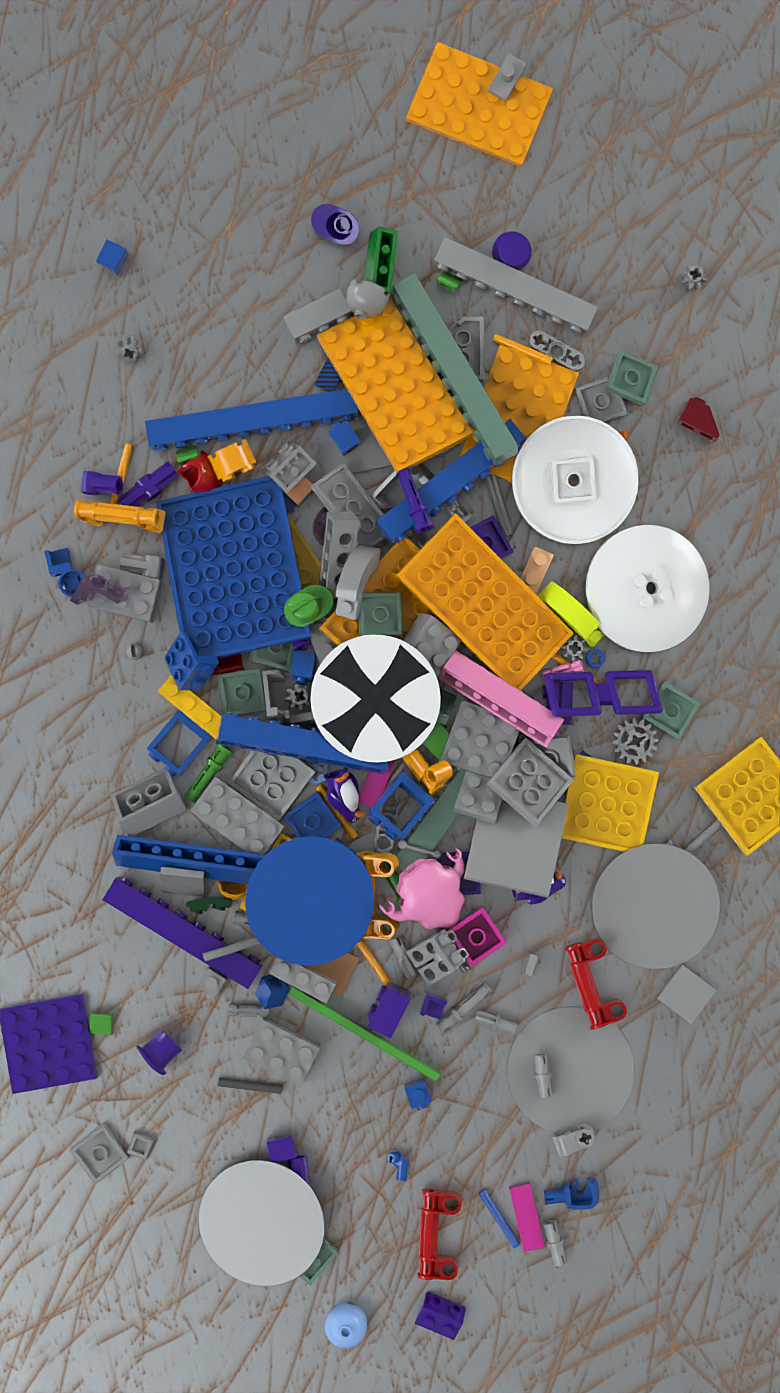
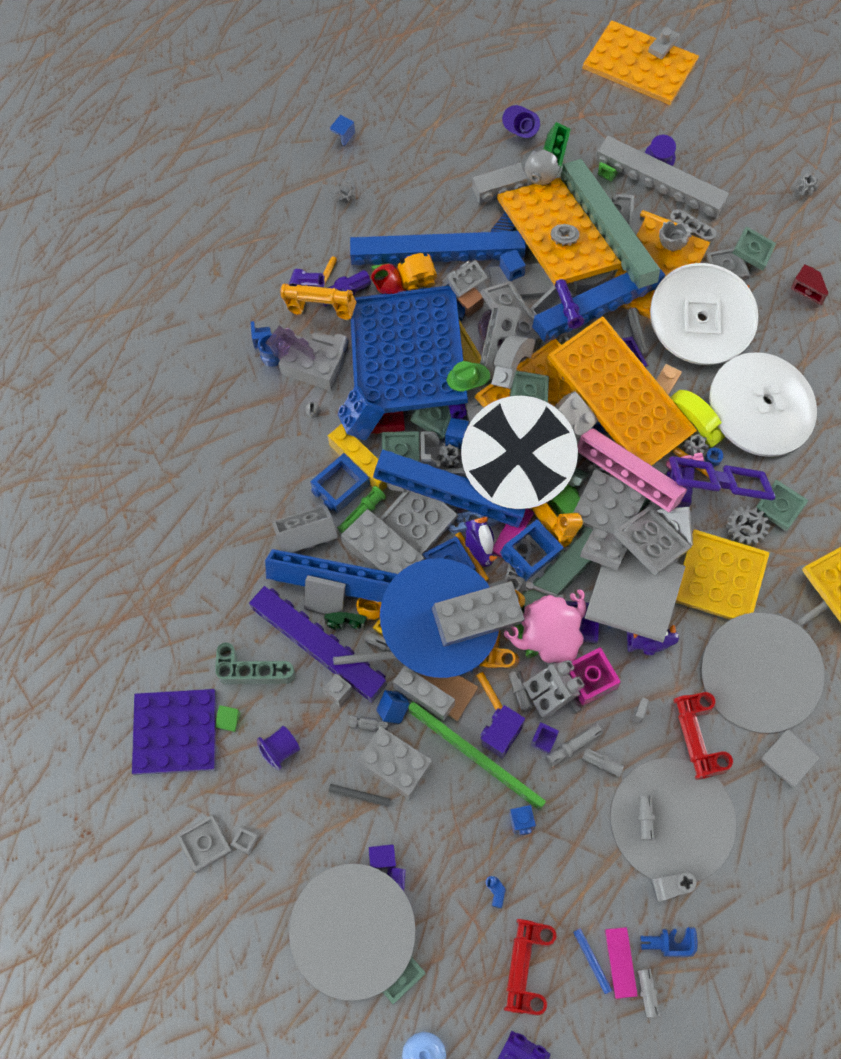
camera: 10 degrees right, 20 degrees down
none -> sand green beam [215,642,296,684]
none -> light grey brick [432,581,525,647]
none -> light grey gear [551,224,579,246]
none -> light grey hair [659,221,693,251]

